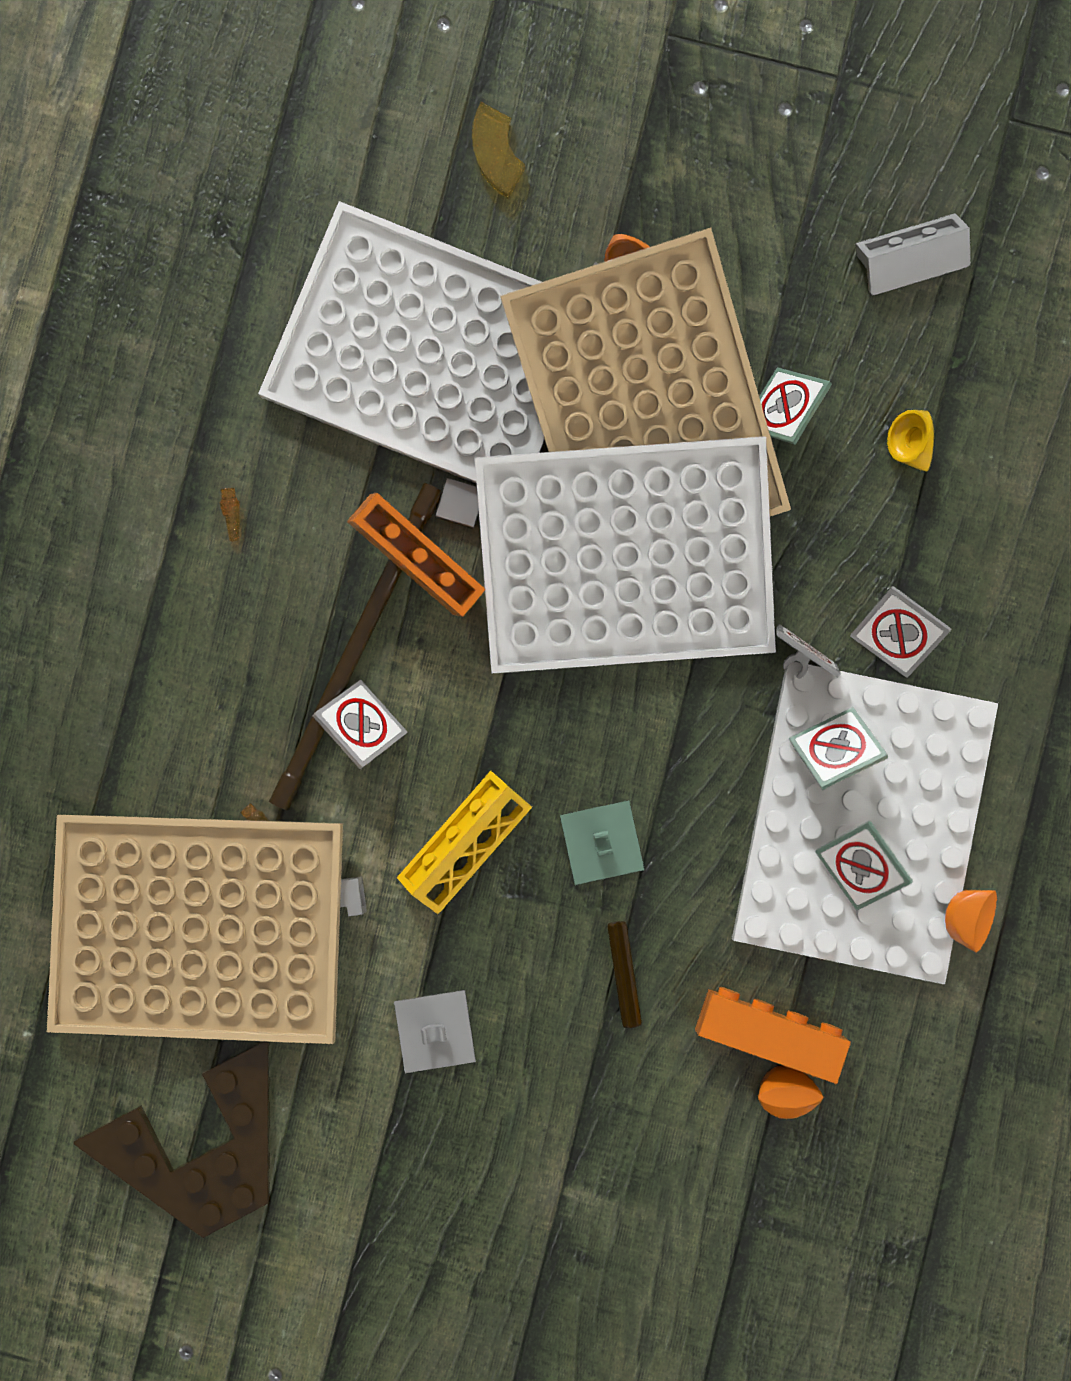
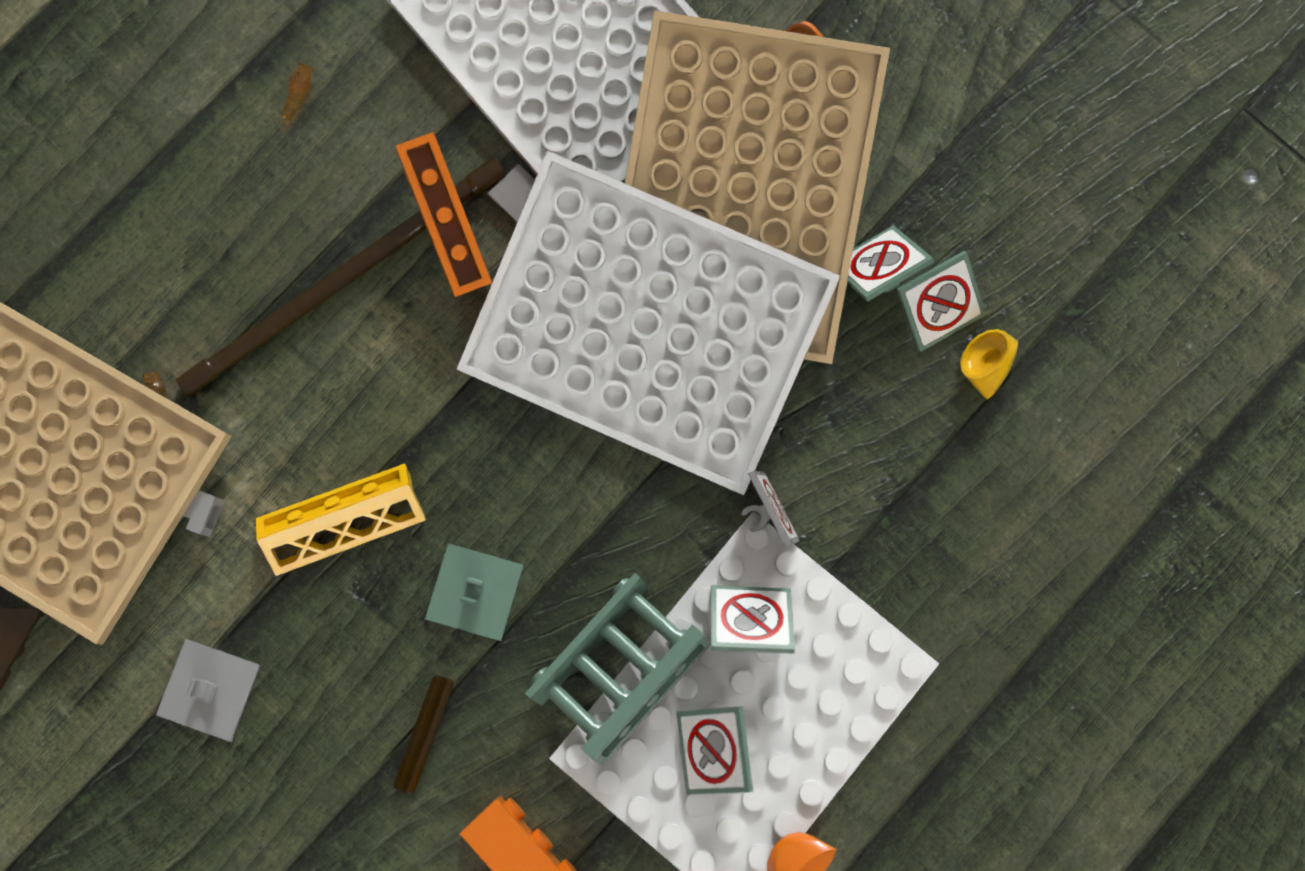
camera: 25 degrees right, 5 degrees down
piece [312,680,407,770] -> none
piece [850,586,951,678] -> none
light grey panel [856,214,971,295] -> none
none -> sand green fence [525,573,711,765]
none -> piece [897,251,986,352]

